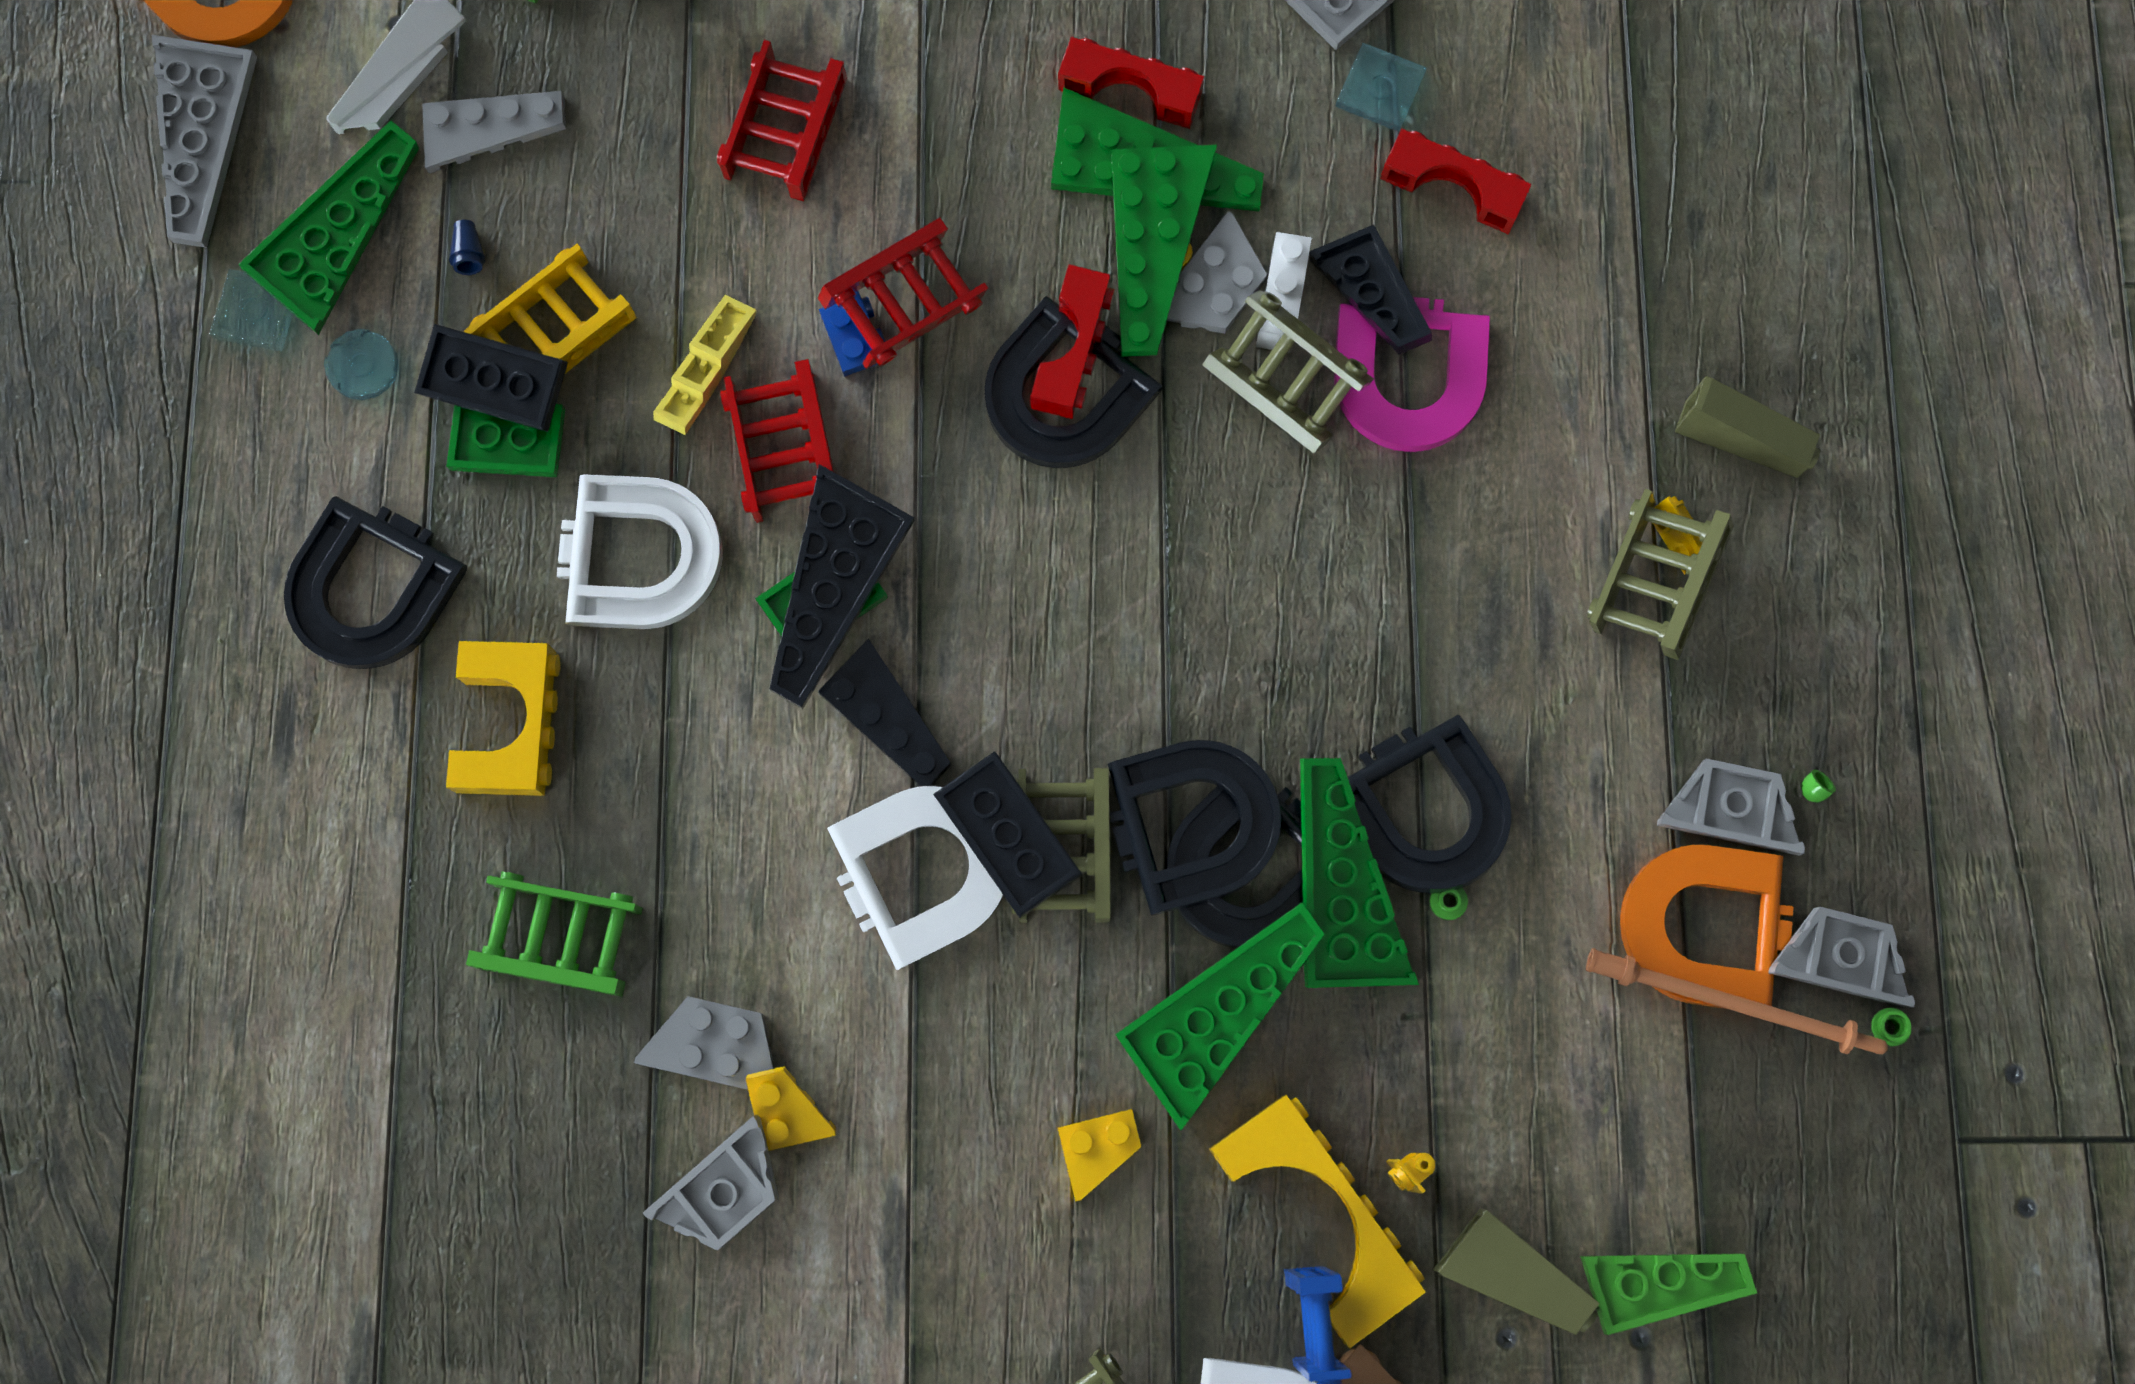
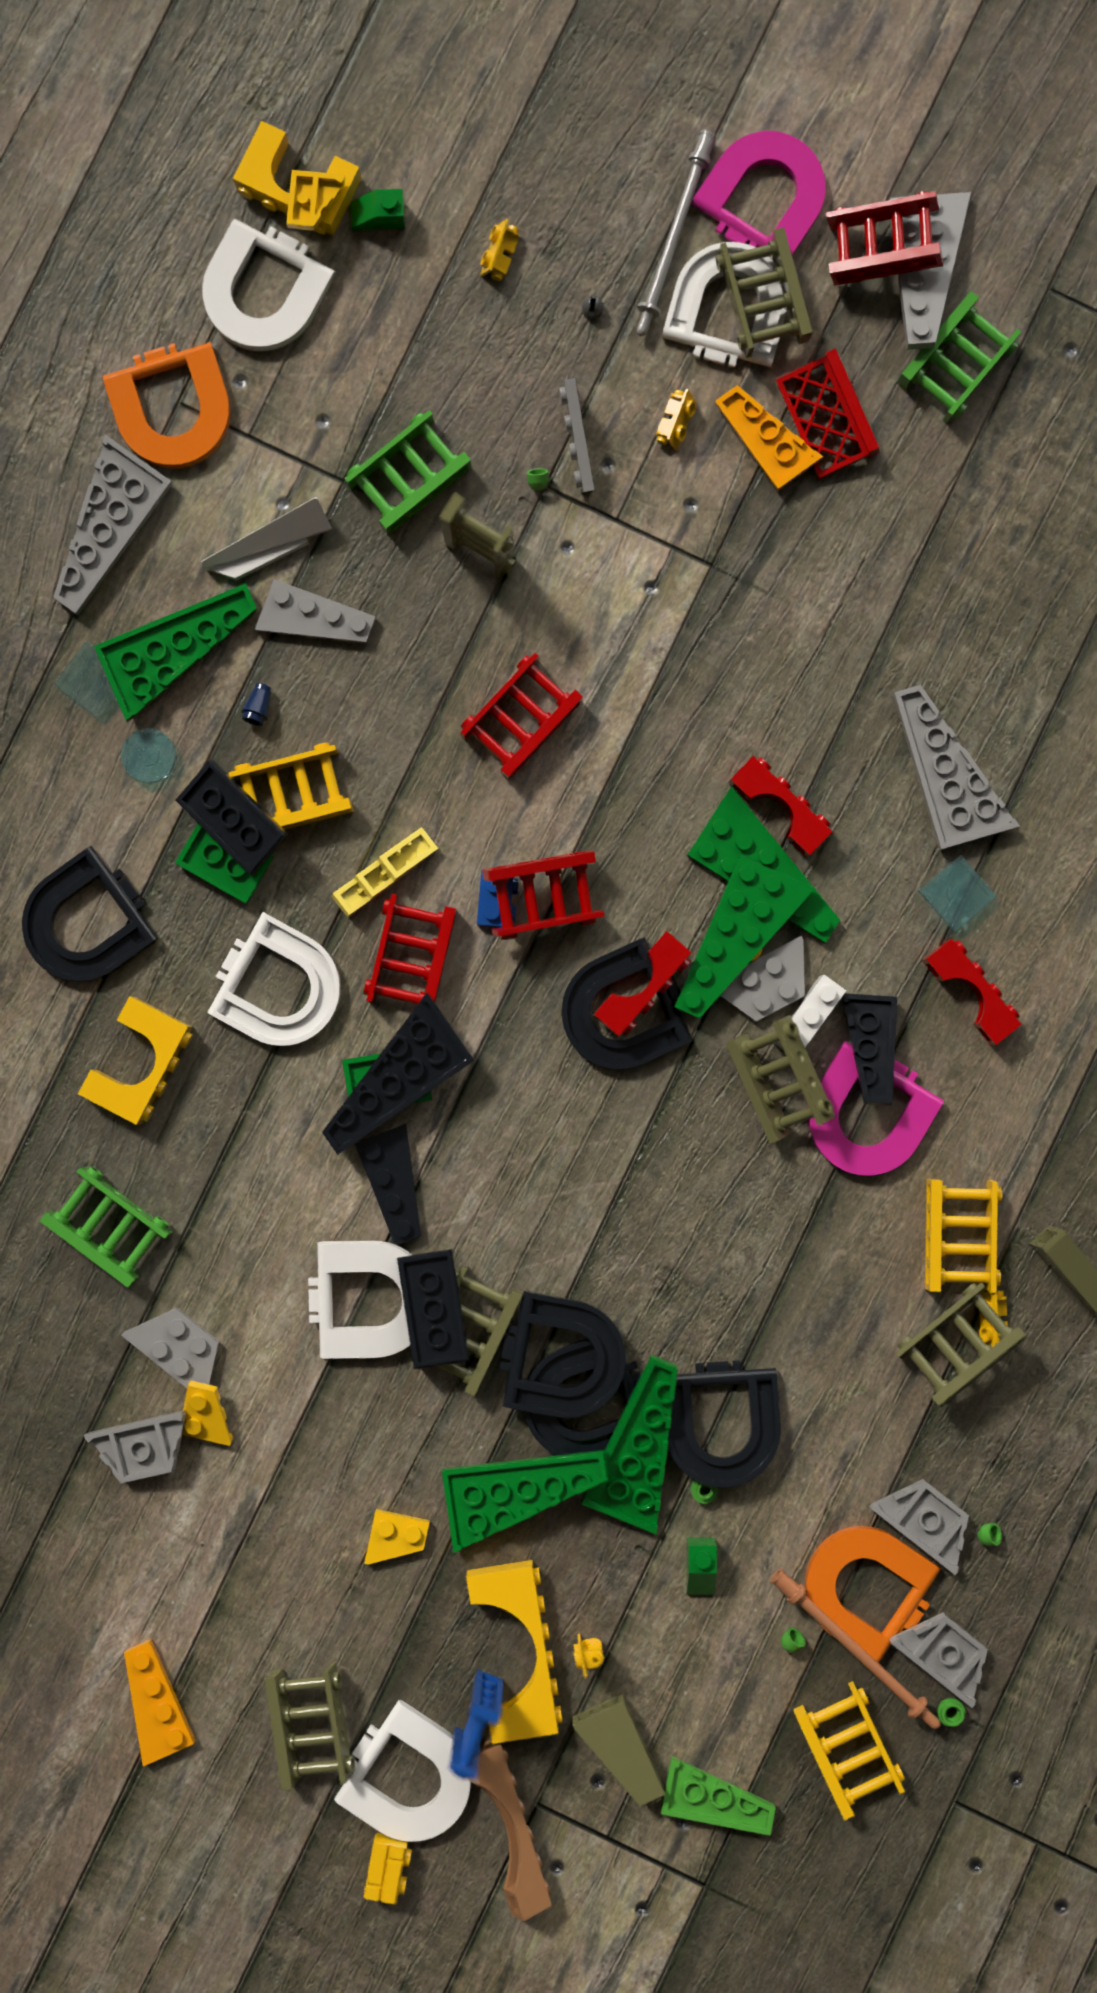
camera: 25 degrees right, 10 degrees up
none -> green slope [686,1538,717,1595]
none -> bright green hinge [781,1628,806,1653]
none -> yellow fence [793,1681,905,1821]
none -> yellow fence [925,1179,1002,1293]

